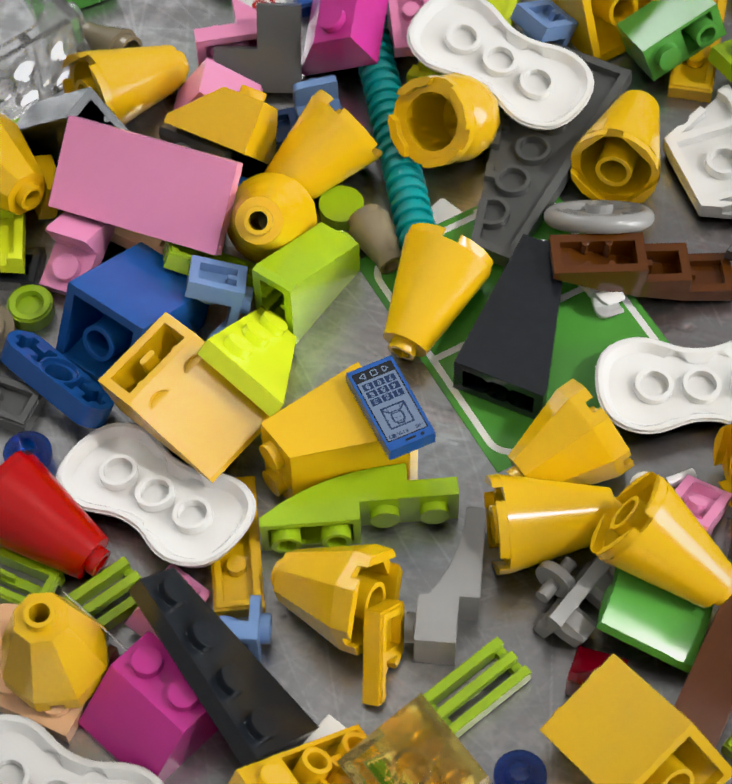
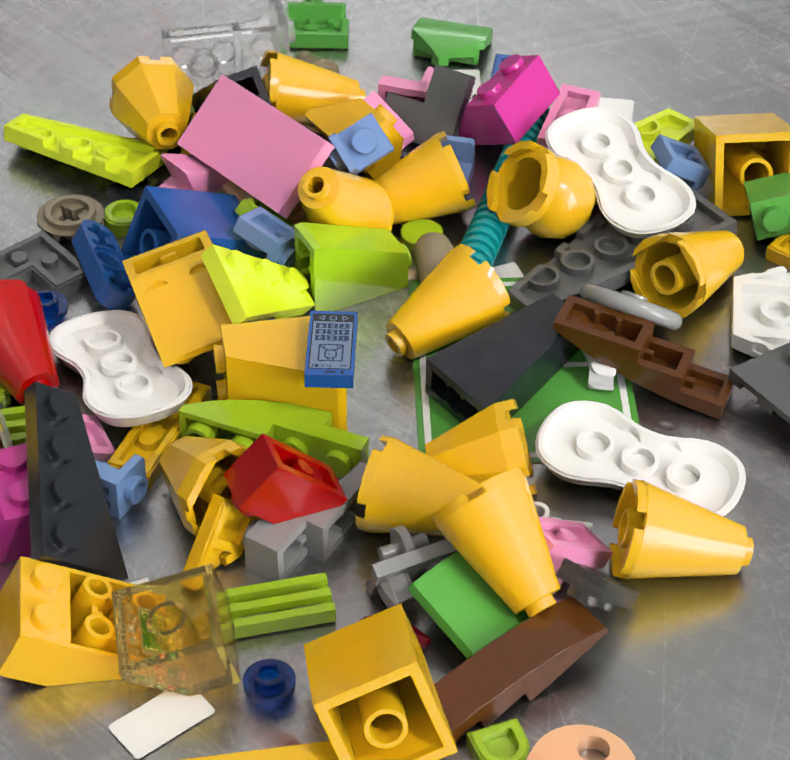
camera: 25 degrees right, 15 degrees down
none -> red slope [223,433,348,524]
none -> medium blue bracket [328,113,394,175]

